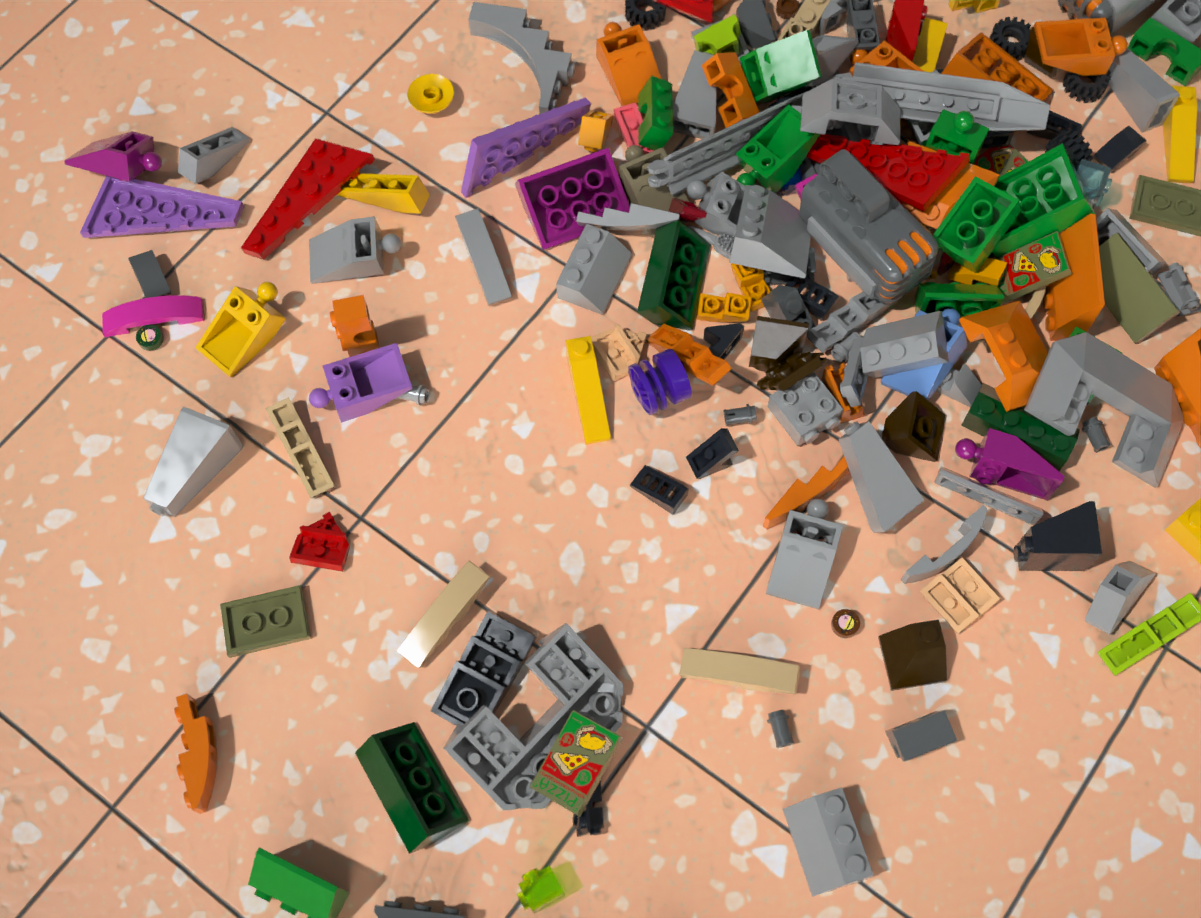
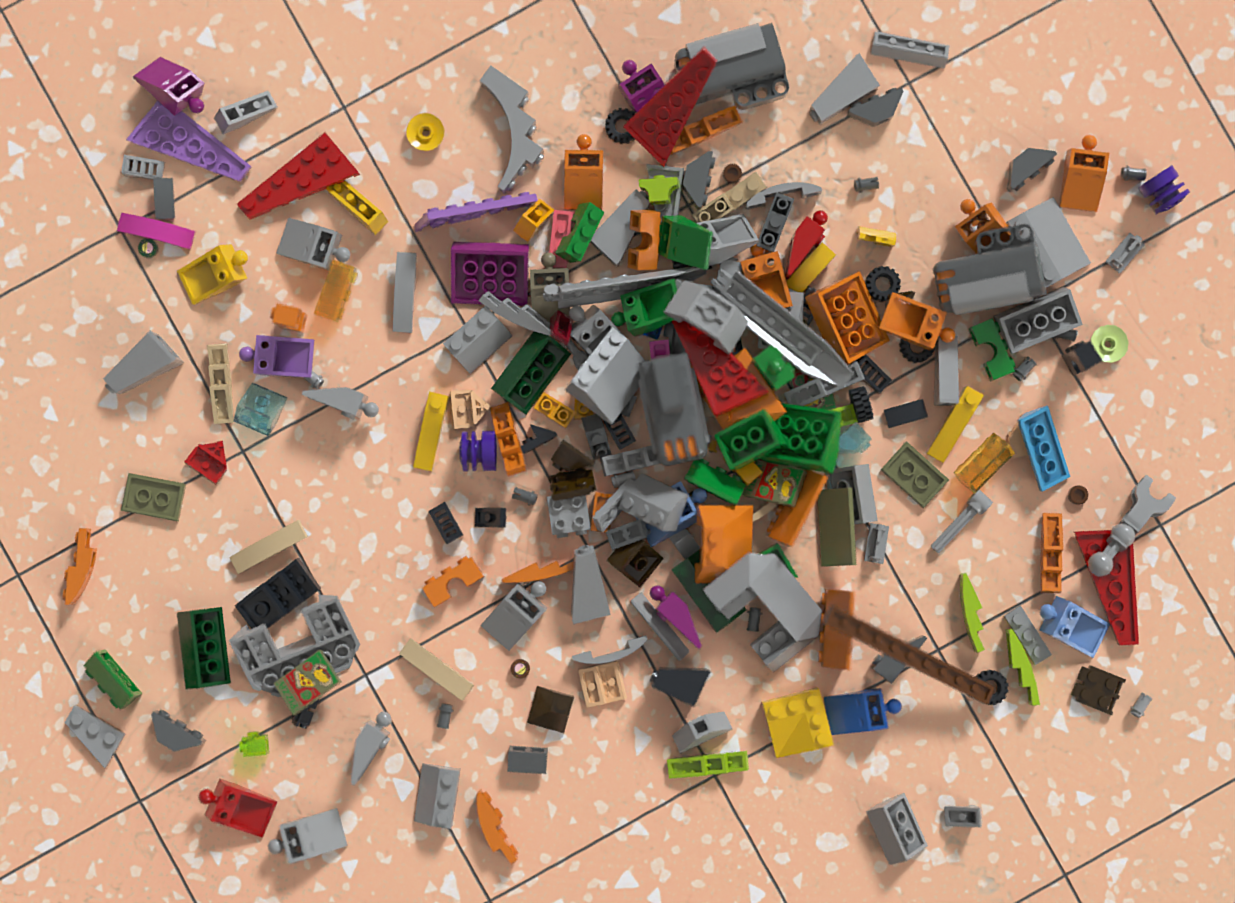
camera: 20 degrees right, 20 degrees up
none -> light grey slope [121,155,165,180]
none -> clear light blue slope [233,382,287,436]
none -> light grey slope [302,387,379,420]
none -> clear yellow brick [314,260,358,323]
none -> light grey slope [351,712,392,785]
none -> orange arch [422,556,484,607]
none -> orange slope [477,789,519,864]
none -> dark grey hinge [606,519,651,550]
none -> light grey slope [784,362,865,406]

